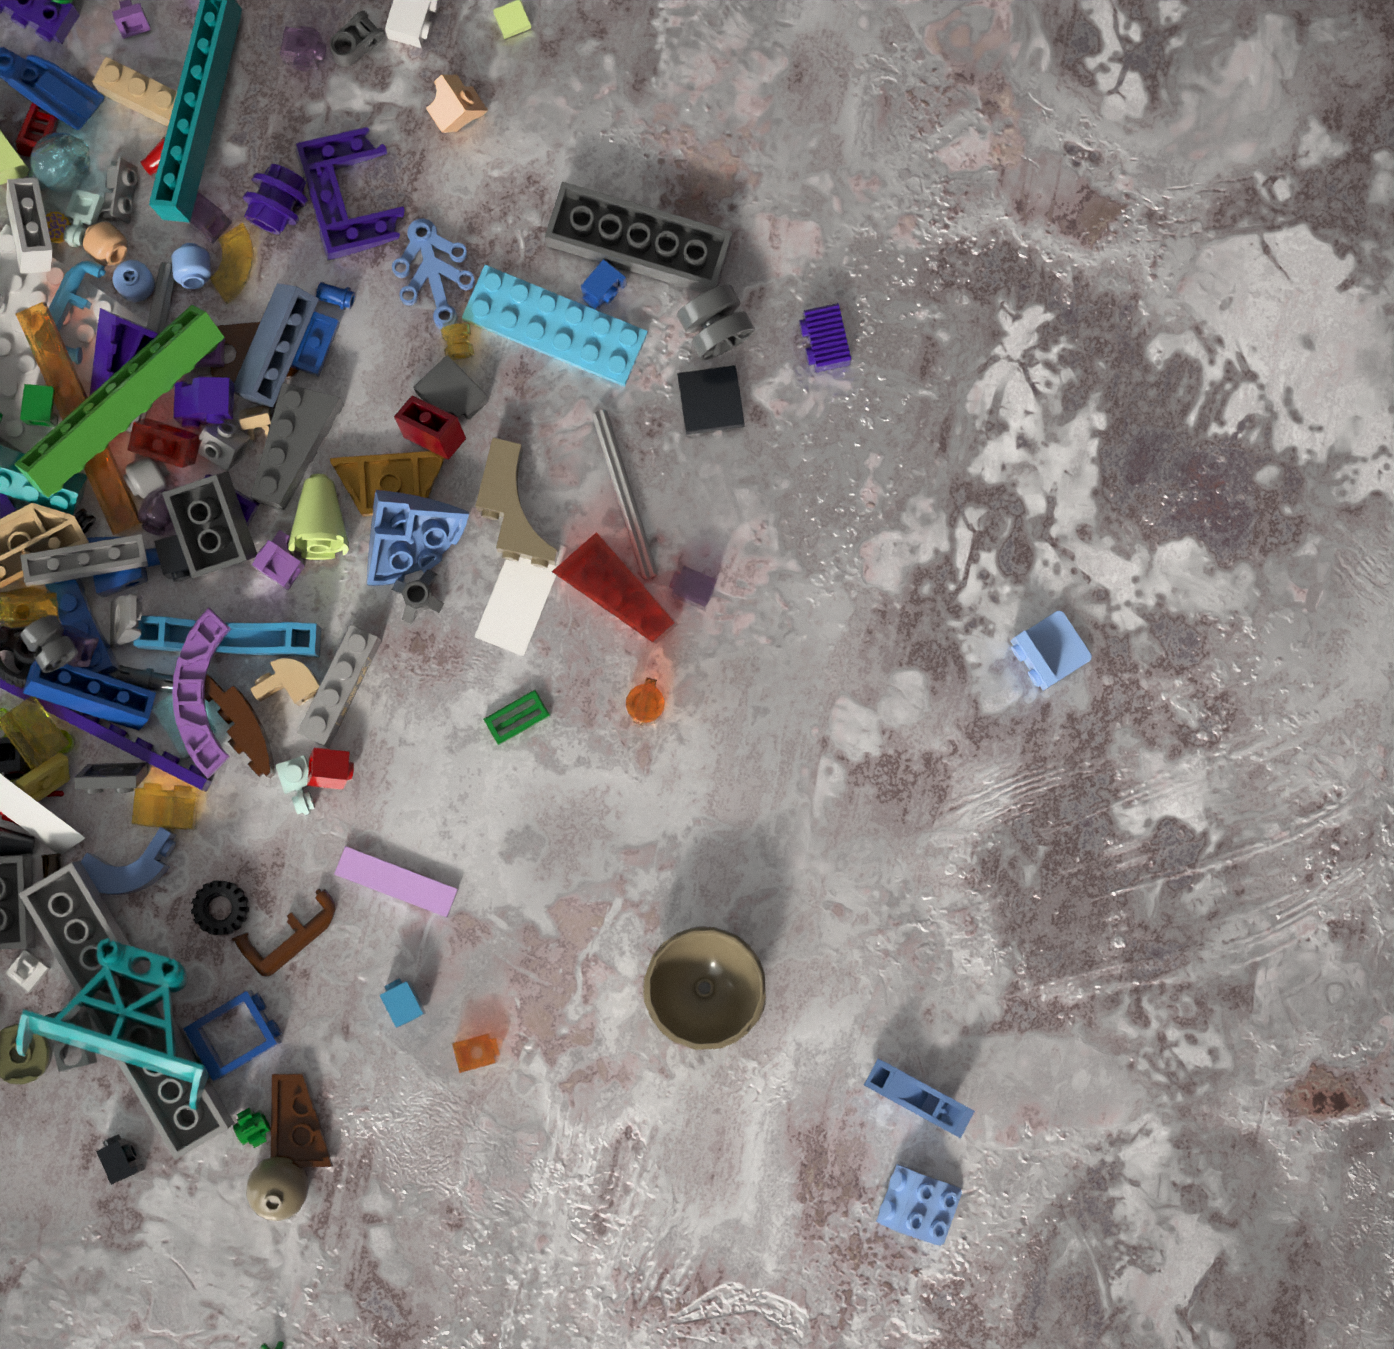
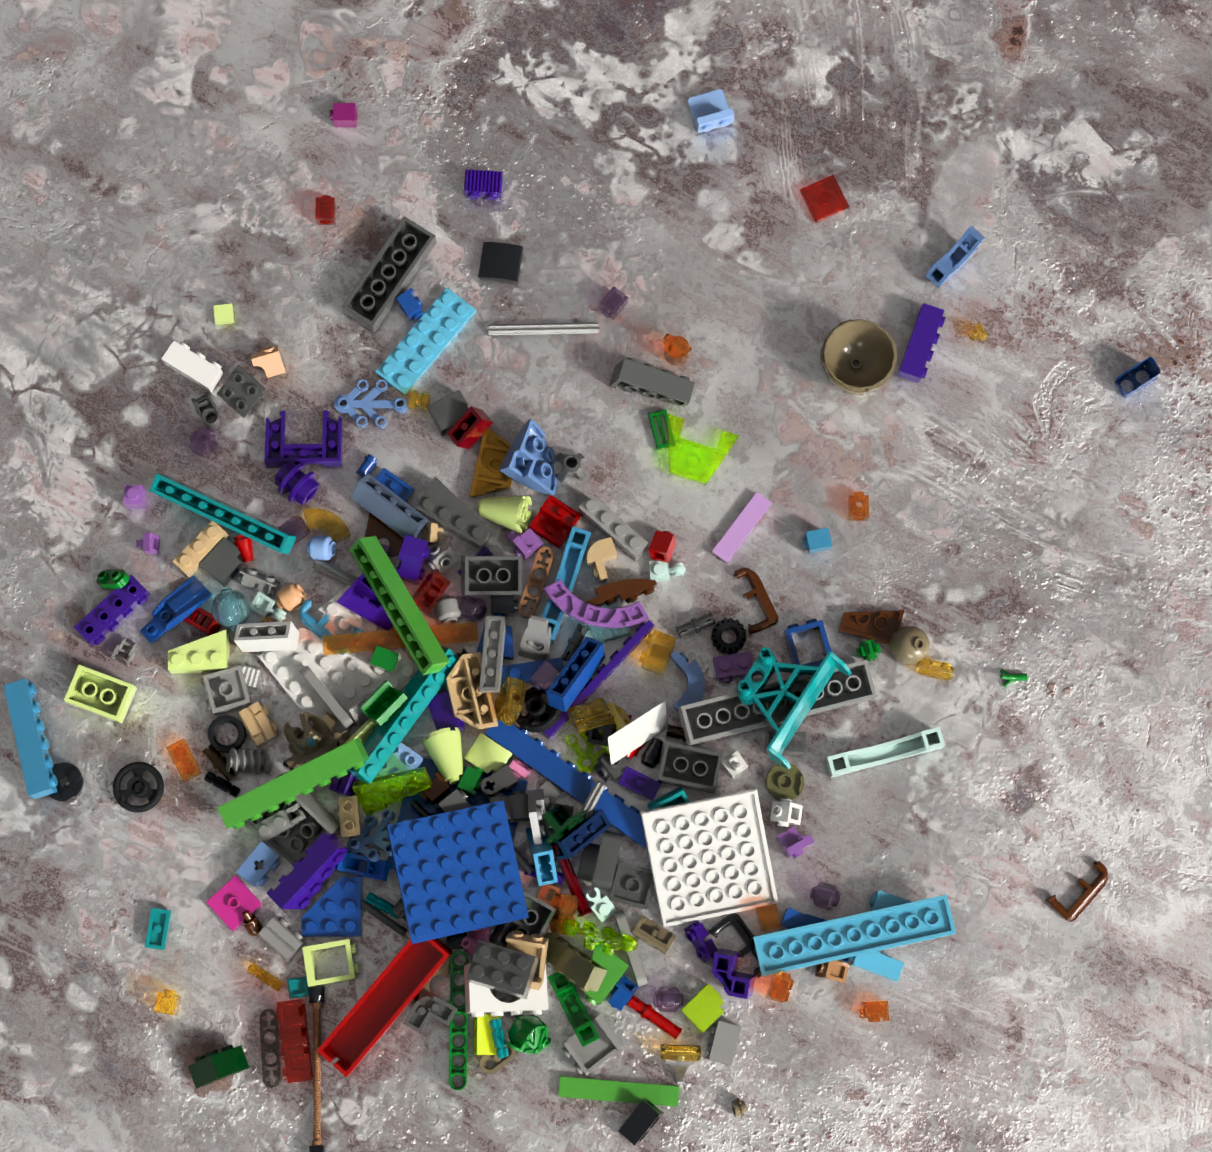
camera: 75 degrees left, 5 degrees down
dark grey wheel [21,615,78,673] -> none
dark grey plate [75,762,148,794] -> none
black brick [96,1134,145,1185] -> none
light blue head [113,260,155,302] -> none
dark tan arch [475,437,558,568] -> none
white sticker [475,538,567,656] -> none
clear red wedge [552,532,679,644] -> none
dark grey wheel [677,284,755,360] -> none
light blue bracket [876,1164,962,1246] -> none
none -> dark grey piece [200,537,241,587]
none -> dark grey hinge [217,365,266,418]
none -> clear red brick [315,195,336,225]
none -> magenta brick [330,103,357,127]
none -> medium nougat beam [518,546,554,619]
none -> red slope [528,495,582,549]
none -> dark grey wedge [609,357,695,407]
none -> clear neon green wing [667,414,739,485]
none -> dark grey pin [676,612,716,639]
none -> medium lavender bracket [713,652,753,683]
none -> clear red plate [800,175,849,223]
none -> light aqua arch [825,727,945,778]
none -> dark purple brick [897,303,946,383]
none -> clear yellow plate [915,658,955,680]
none -> clear yellow tile [968,323,988,342]

